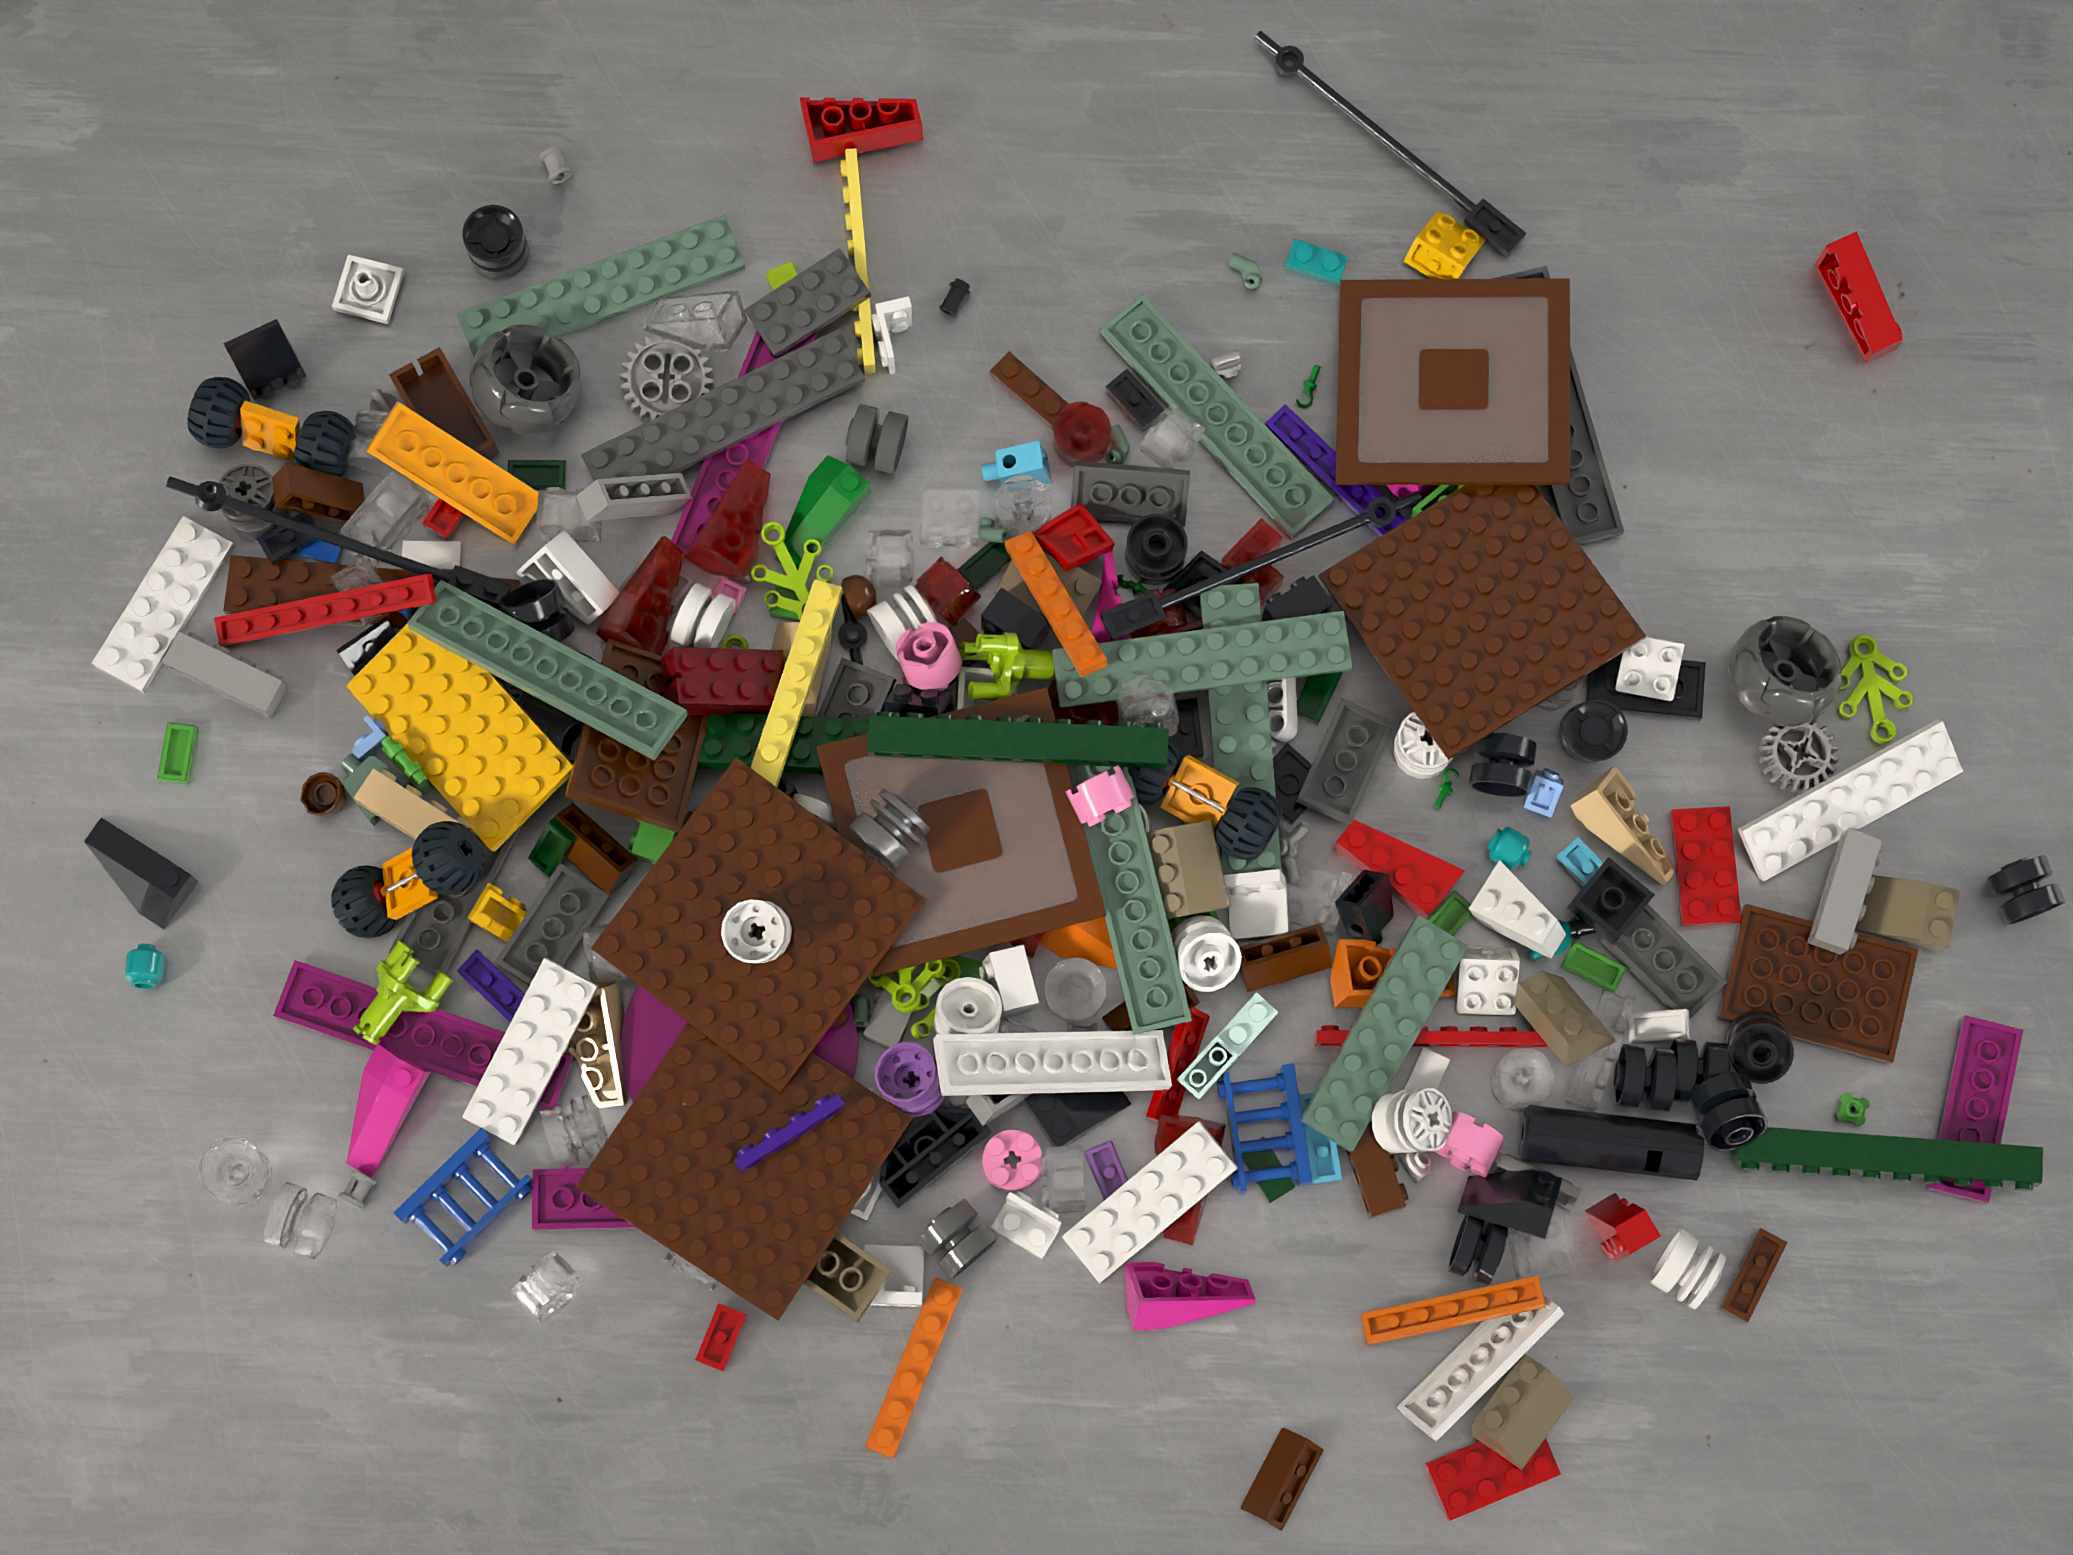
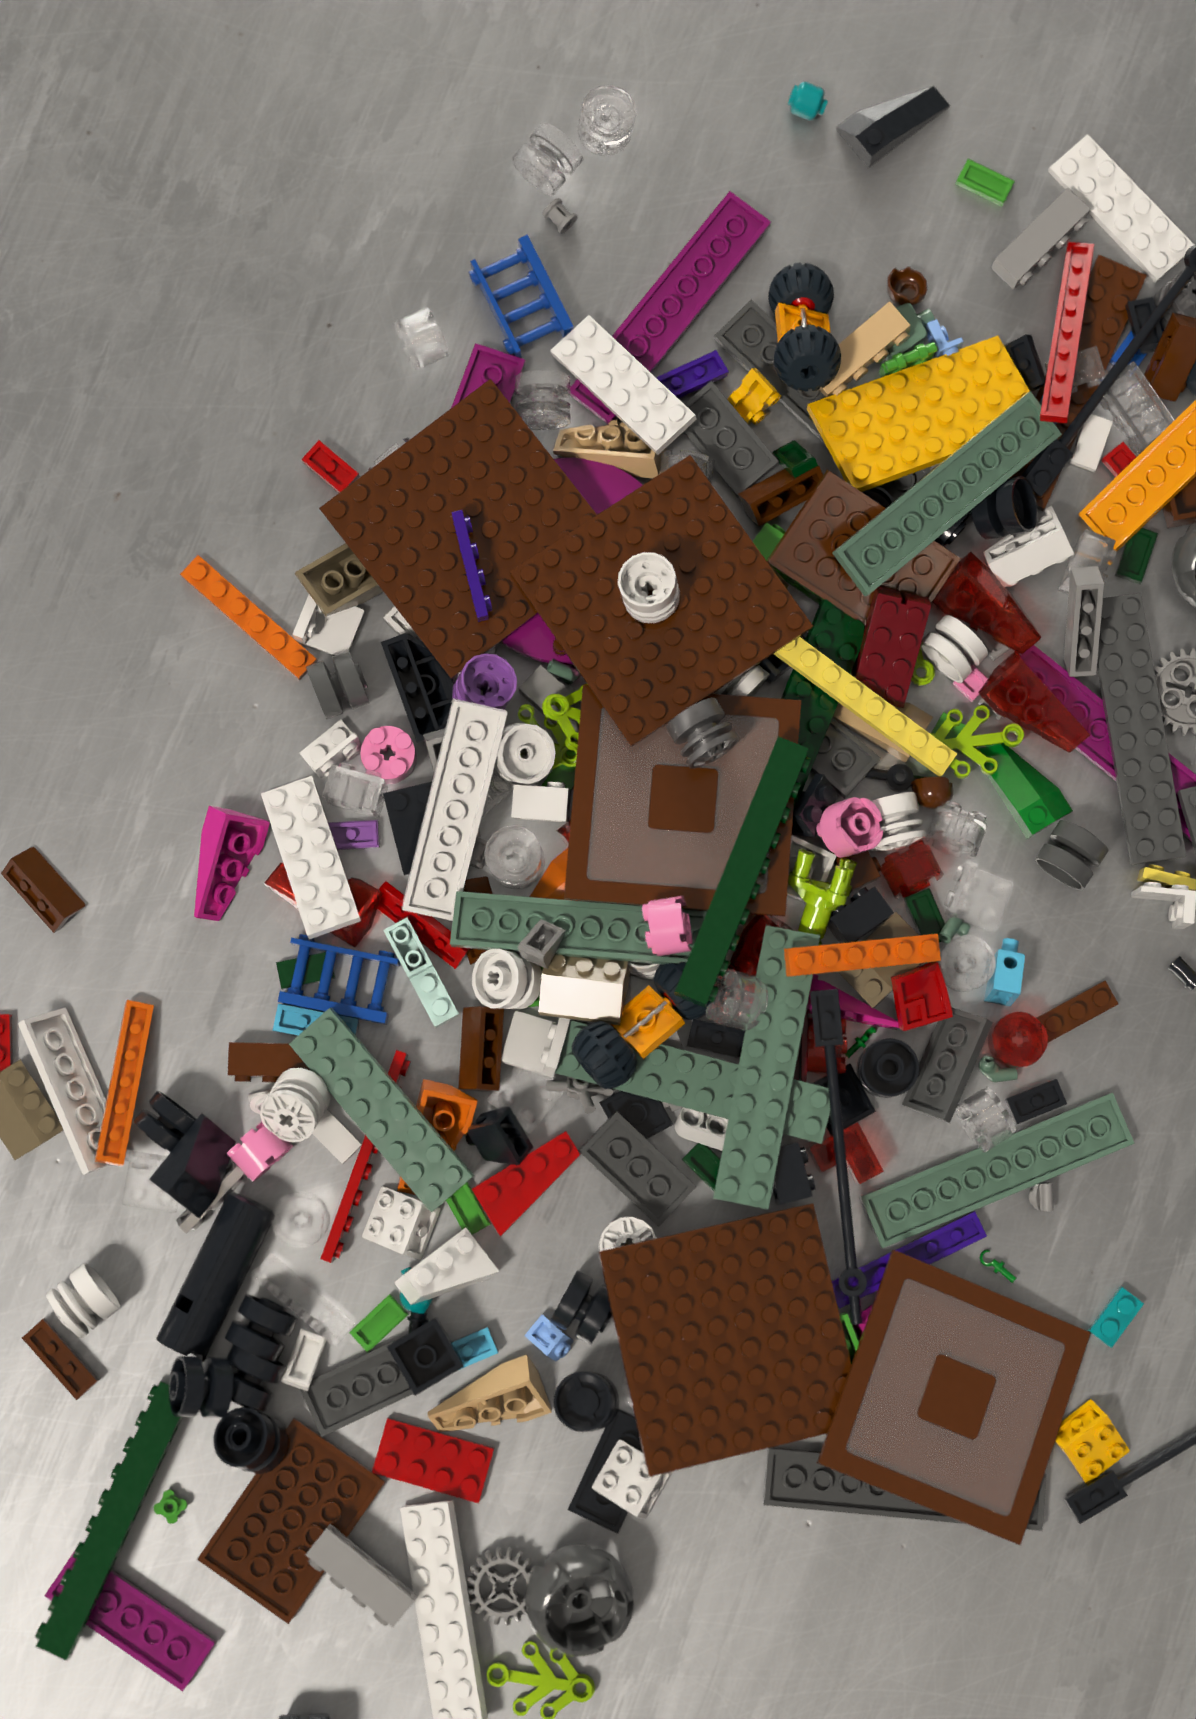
camera: 110 degrees right, 5 degrees up
dark pink wedge [346,1044,431,1178] -> none
lime wheel [353,940,454,1045] -> none
sand green arm [1228,253,1262,289] -> none
green hand [1434,769,1459,809] -> none
teal head [1486,827,1532,870] -> none
dark tan slope [1514,971,1615,1066] -> none
red wedge [1585,1193,1661,1263] -> none
dark tan slope [1854,875,1961,953] -> none
none -> light grey slope [518,919,565,969]

